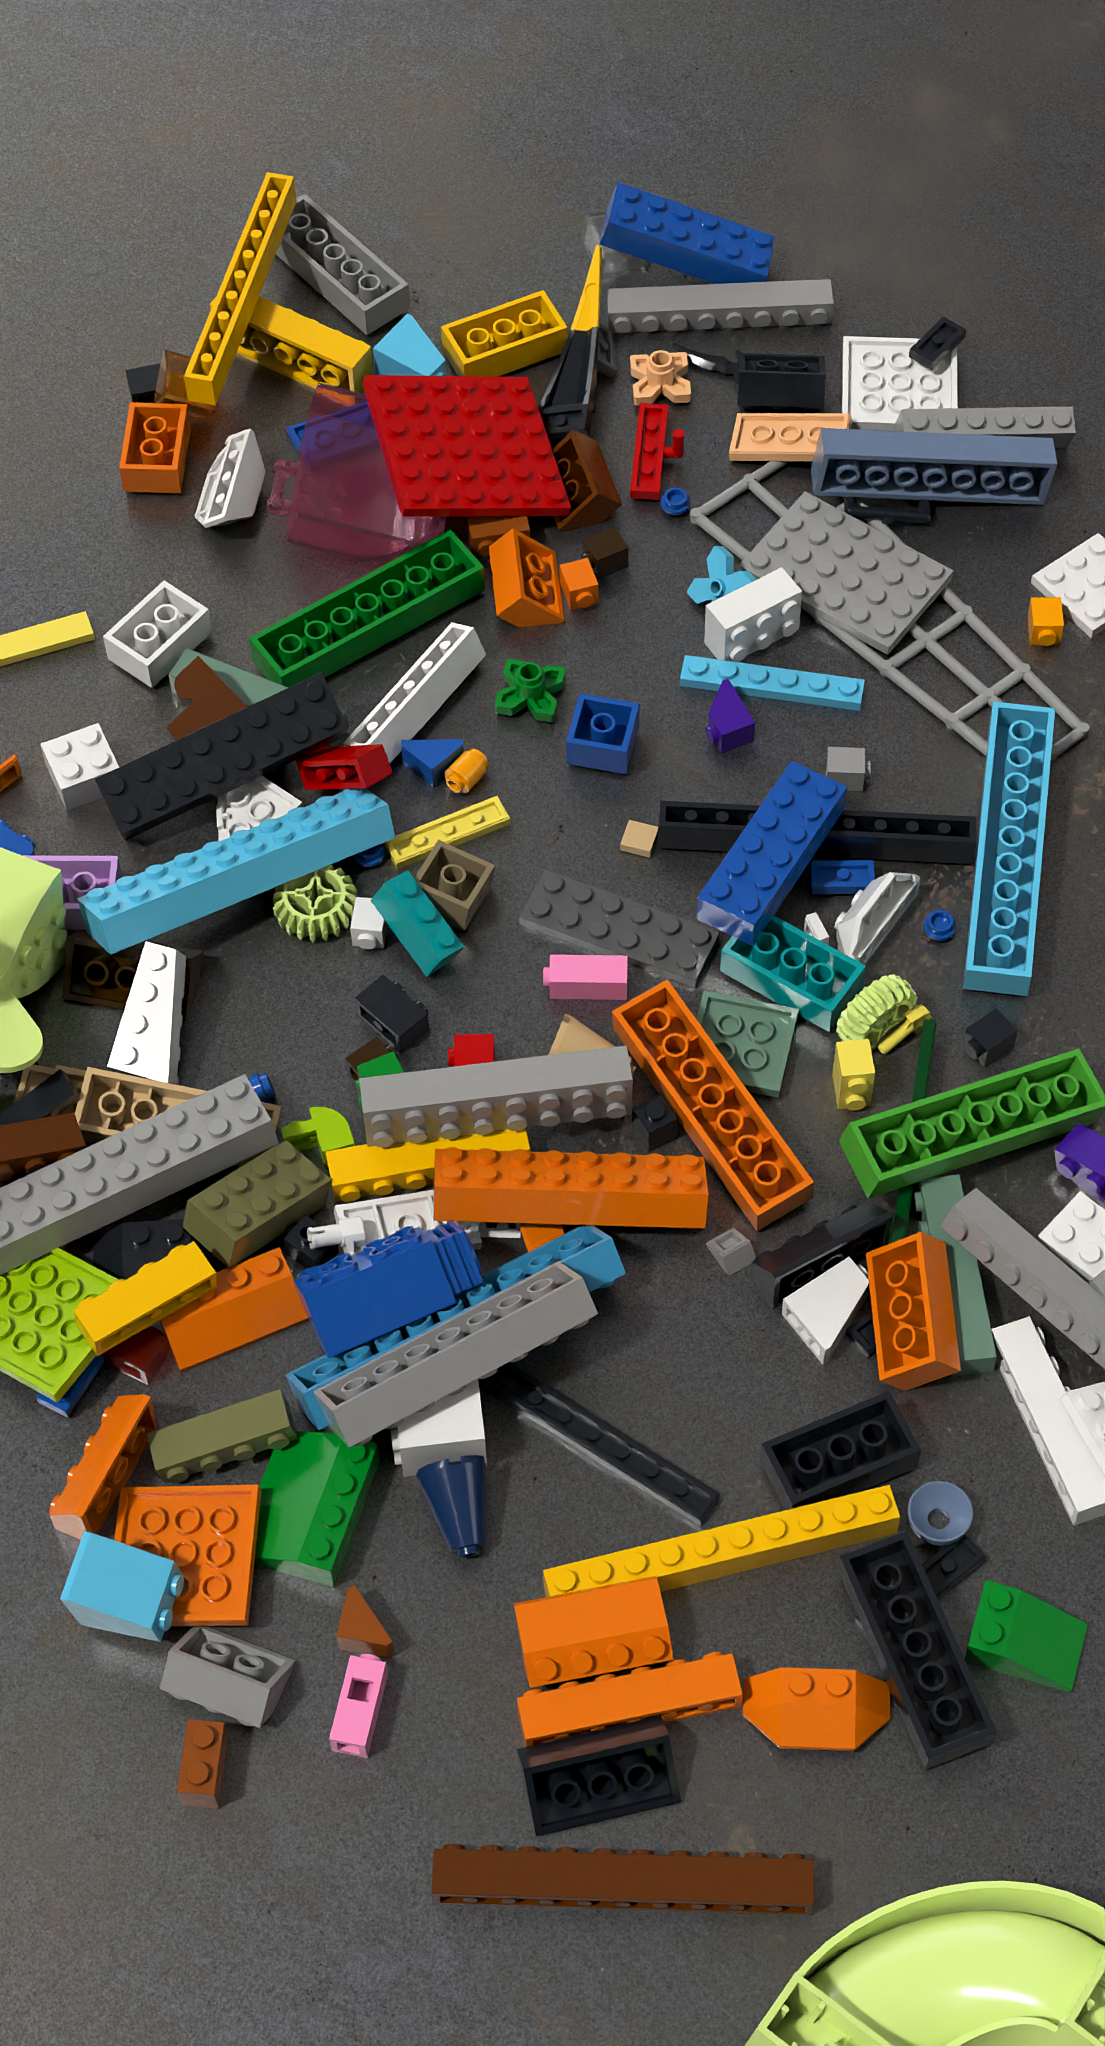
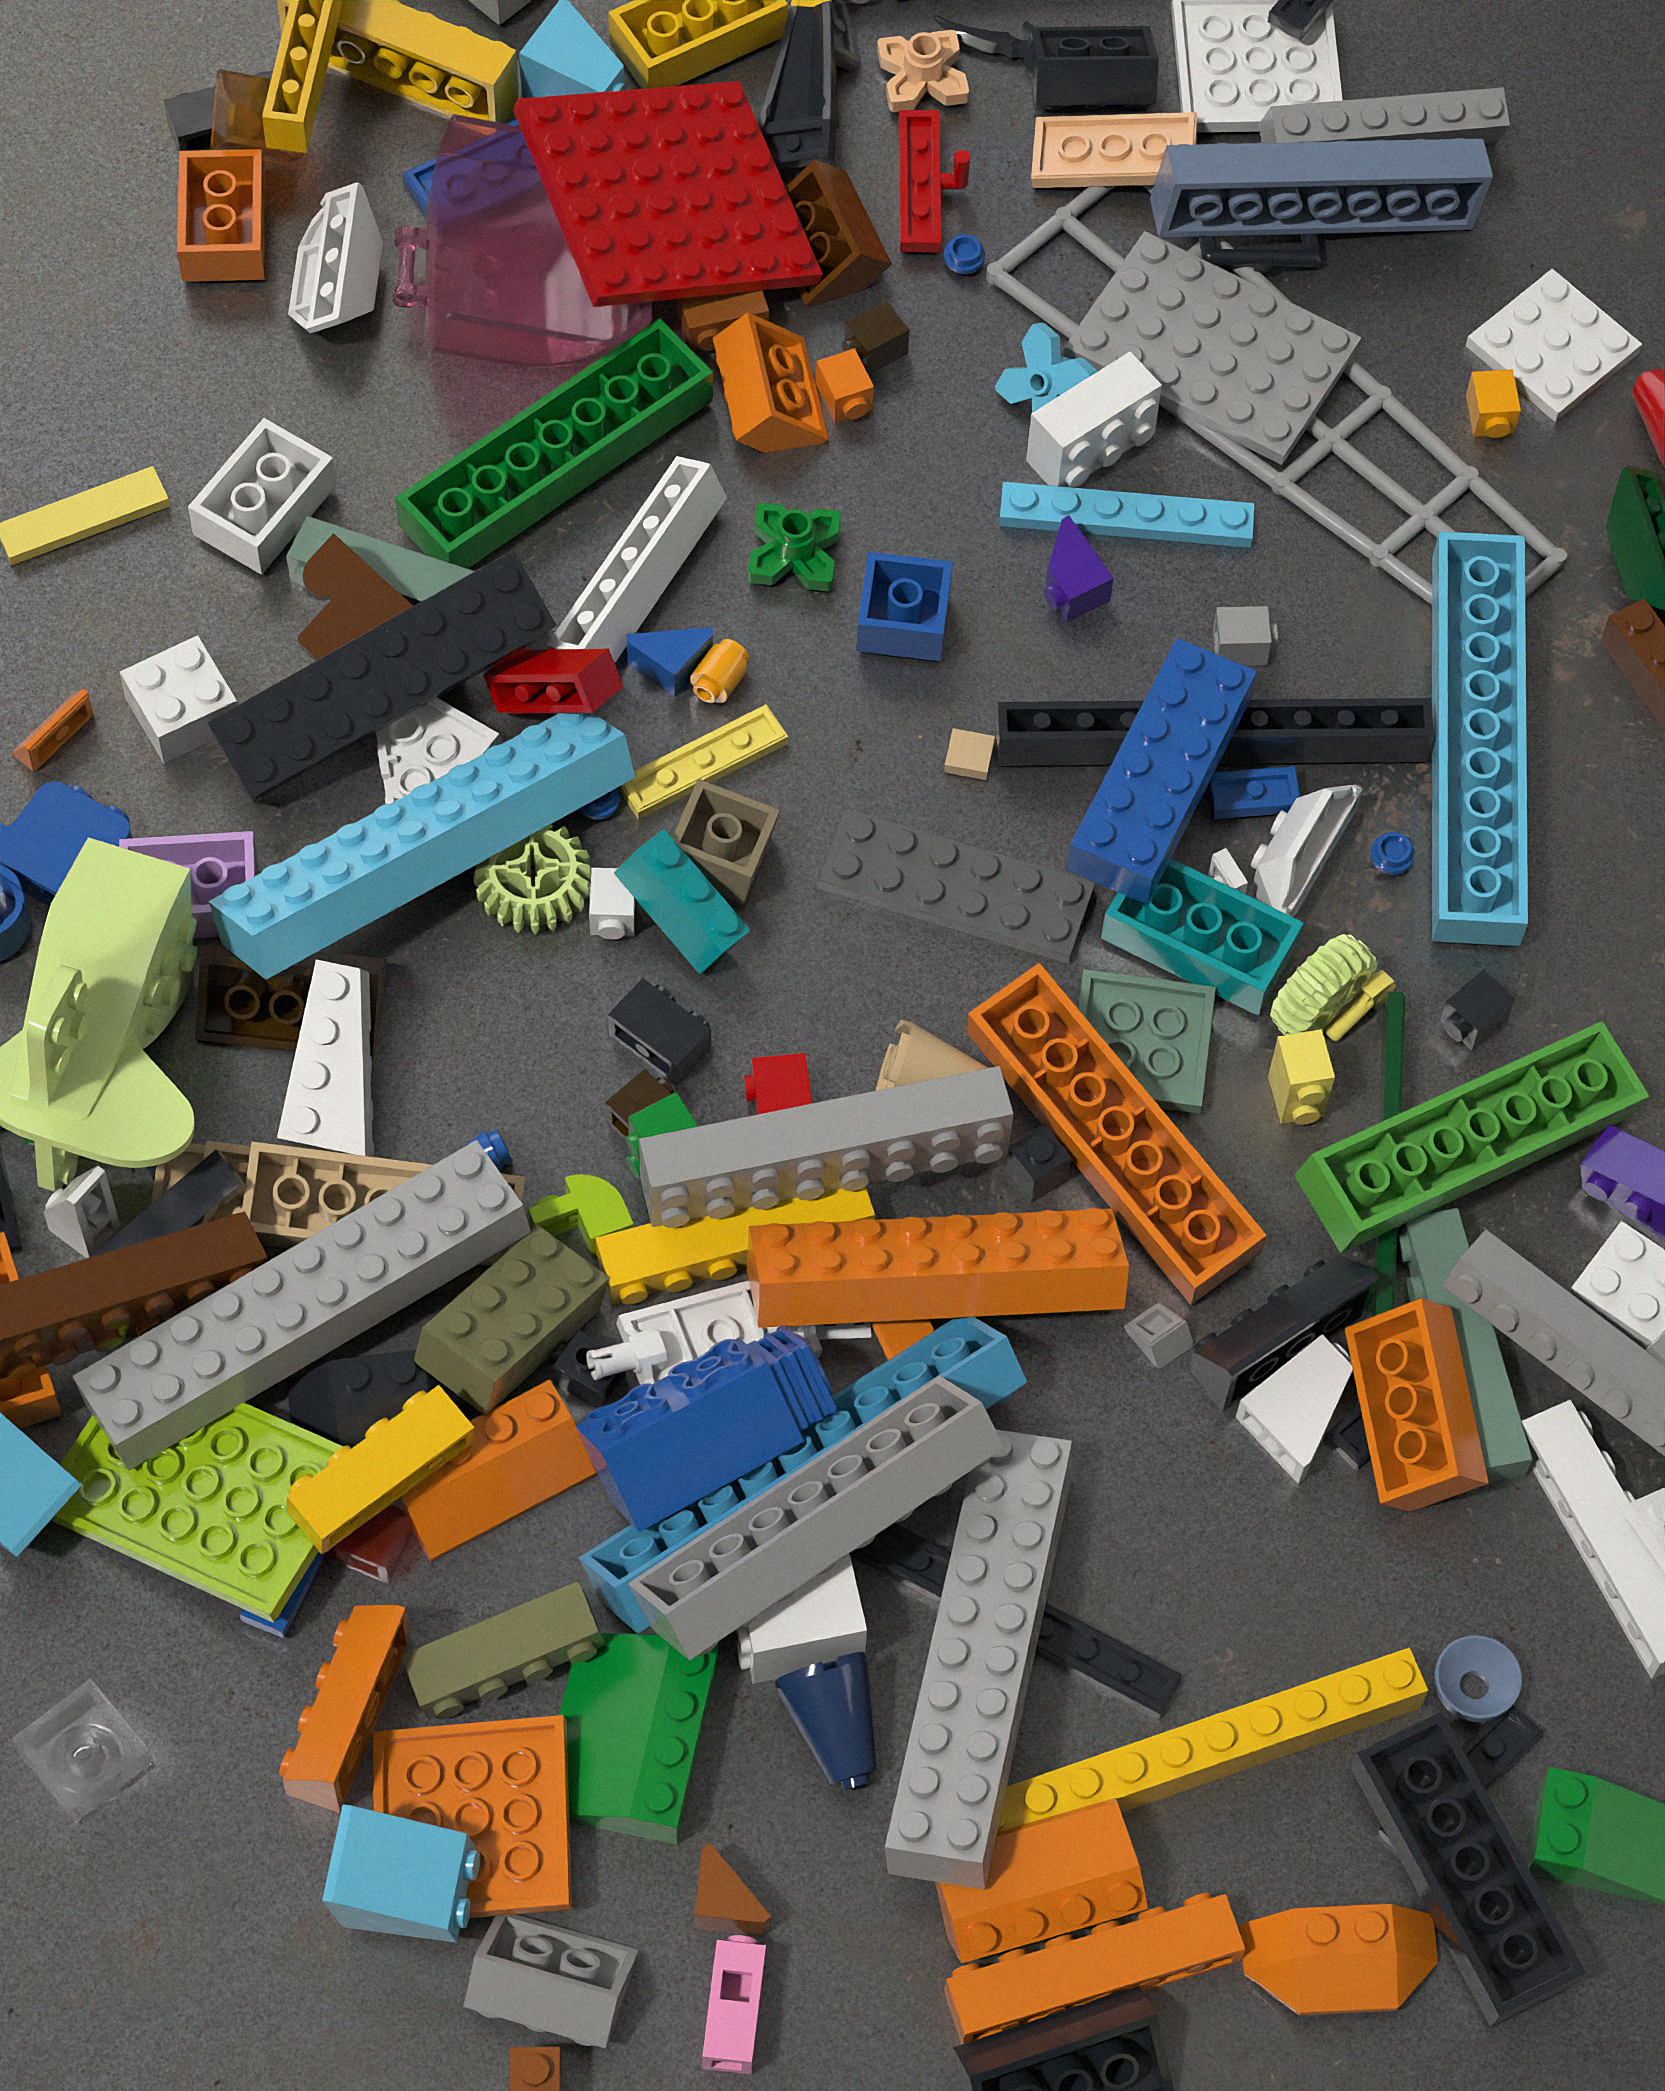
camera: 10 degrees left, 5 degrees up
bright pink brick [543,955,627,1000] -> none
black brick [760,1391,921,1510] -> none
none -> light grey brick [885,1429,1074,1890]

